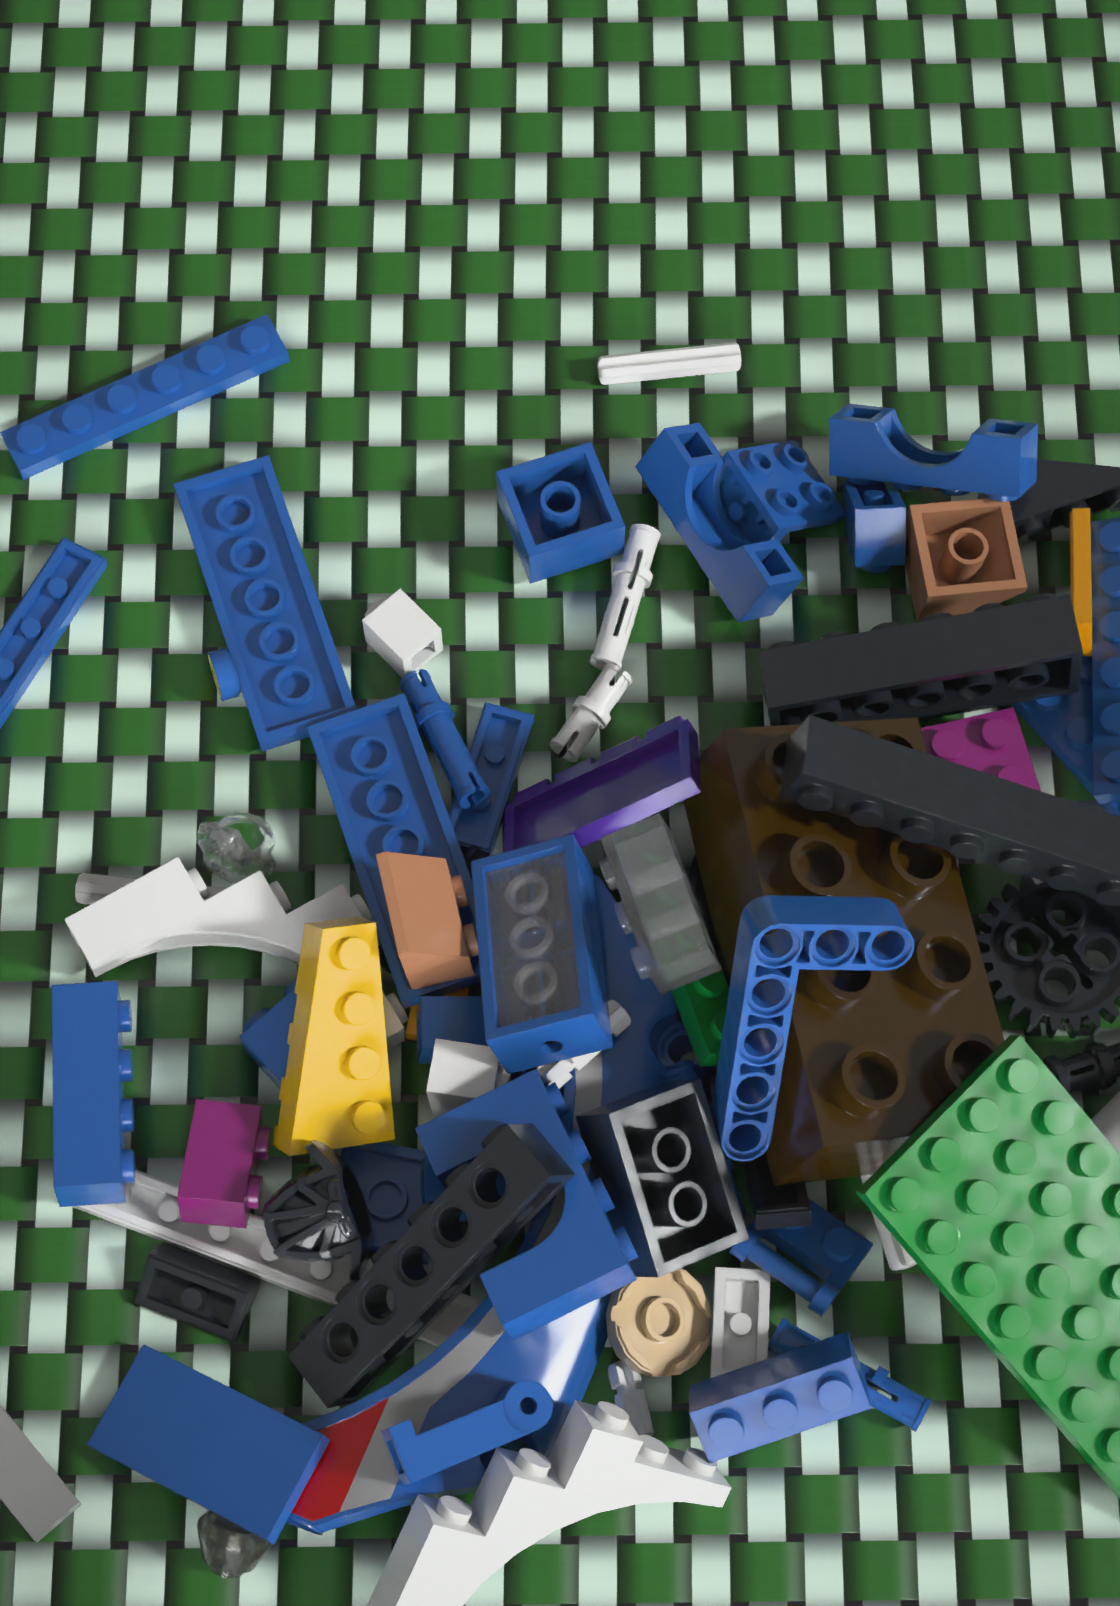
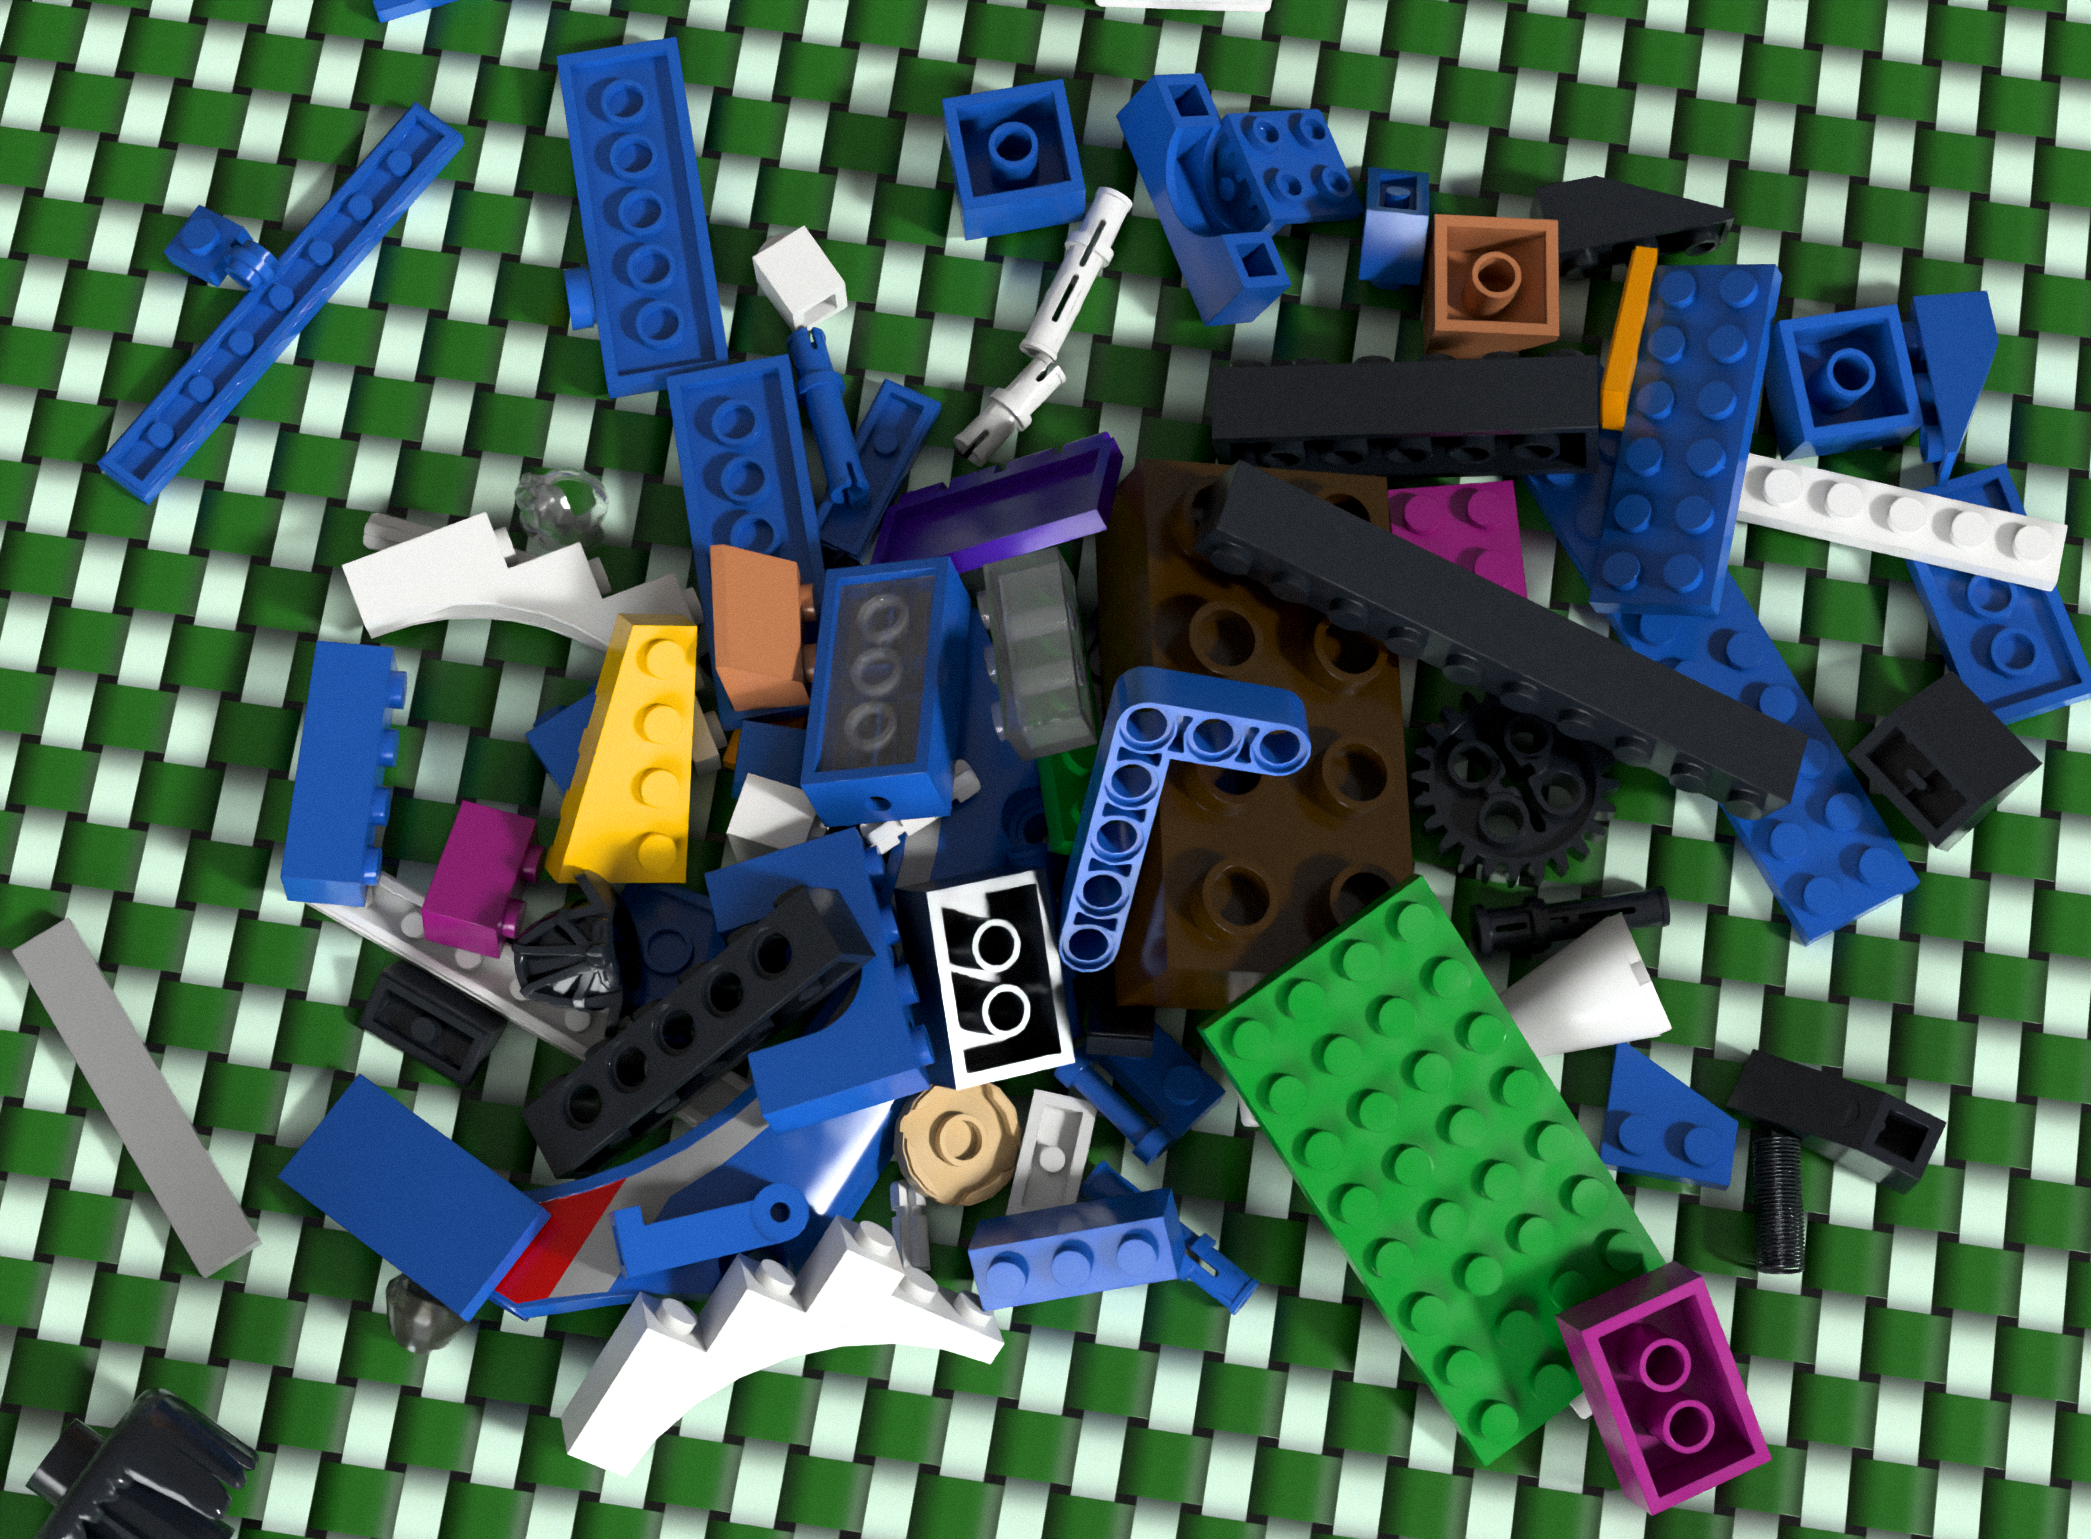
camera: 10 degrees right, 5 degrees up
blue arch [829,404,1038,502] -> none

